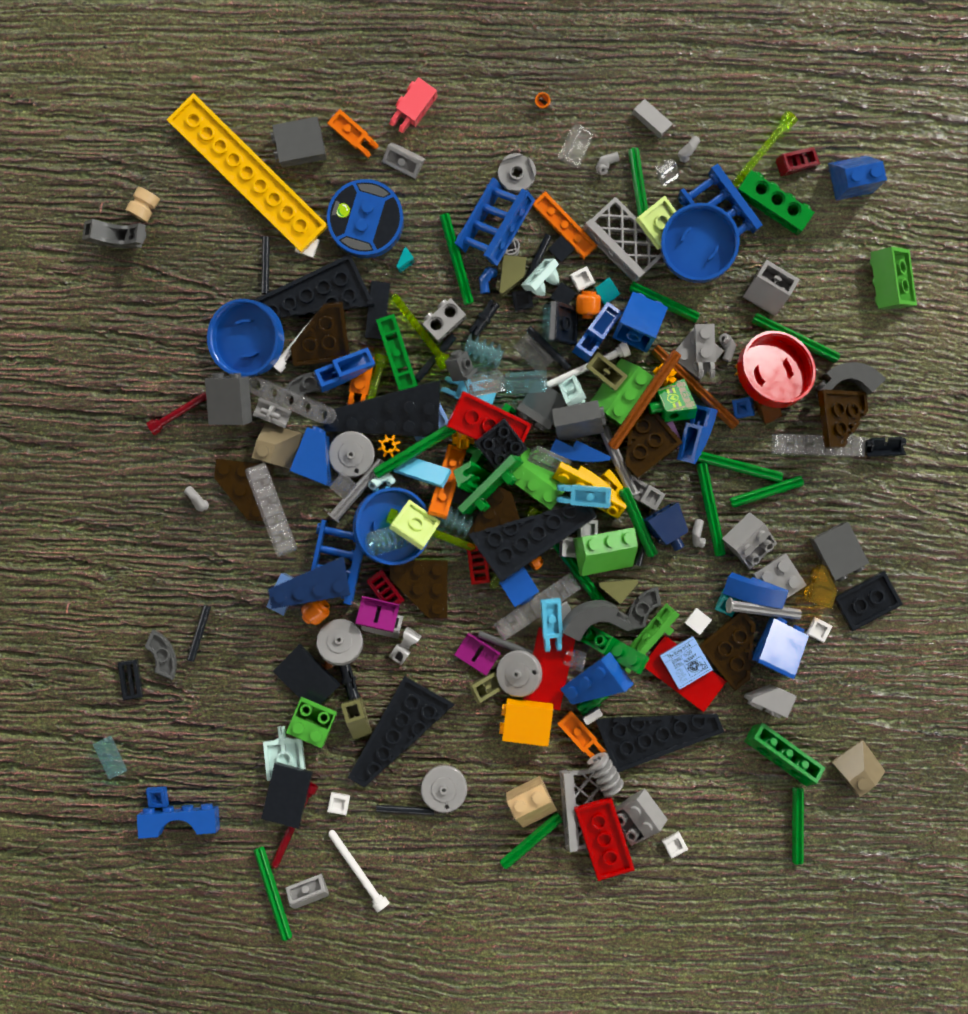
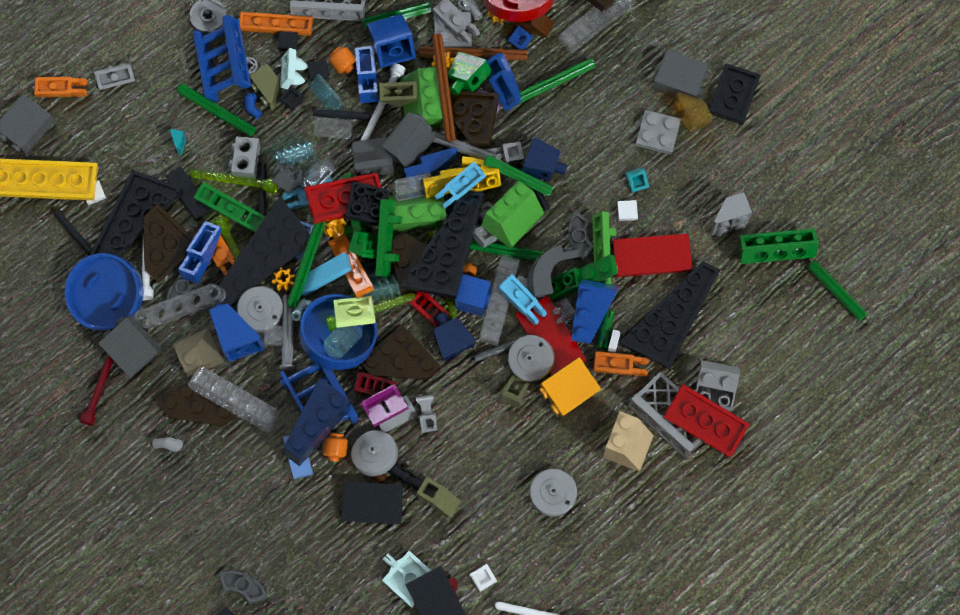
camera: 40 degrees left, 15 degrees down
black bar [187,604,211,662] -> none
light grey hips [253,397,292,428] -> none
bright green slope [286,697,337,748] -> none
piece [327,179,404,258] -> none
black wing [348,676,455,787] -> none
black bar [376,804,434,816] -> none
coral hinge [389,77,438,133] -> none
magenta piece [454,632,501,676] -> none
black pin [468,299,500,337] -> none
green axle [500,813,563,869] -> none
clear light blue hinge [505,370,547,394] -> none
black bar [522,234,552,283] -> none
black tile [549,301,578,346] -> none
light aqua tile [559,375,586,406] -> none
white tile [570,266,595,293] -> none
light grey piece [587,752,624,798] -> none
teal slope [594,277,620,305] -> none
olive slope [598,579,638,604] -> none
light blue tile [659,636,713,689] -> none
white tile [662,831,688,859] -> none
light grey arm [692,519,706,548] -> none
green axle [696,463,726,557] -> none
dark brown plate [699,612,756,691] -> none
light grey slope [722,512,777,570] -> none
blue slope [723,572,789,609] -> none
light grey axle [726,598,802,620] -> none
green axle [730,476,804,508] -> none
slope [752,617,809,679] -> none
white tile [805,617,832,643] -> none
dark tan slope [831,739,885,797] -> none
none -> dark blue torso [433,312,476,362]

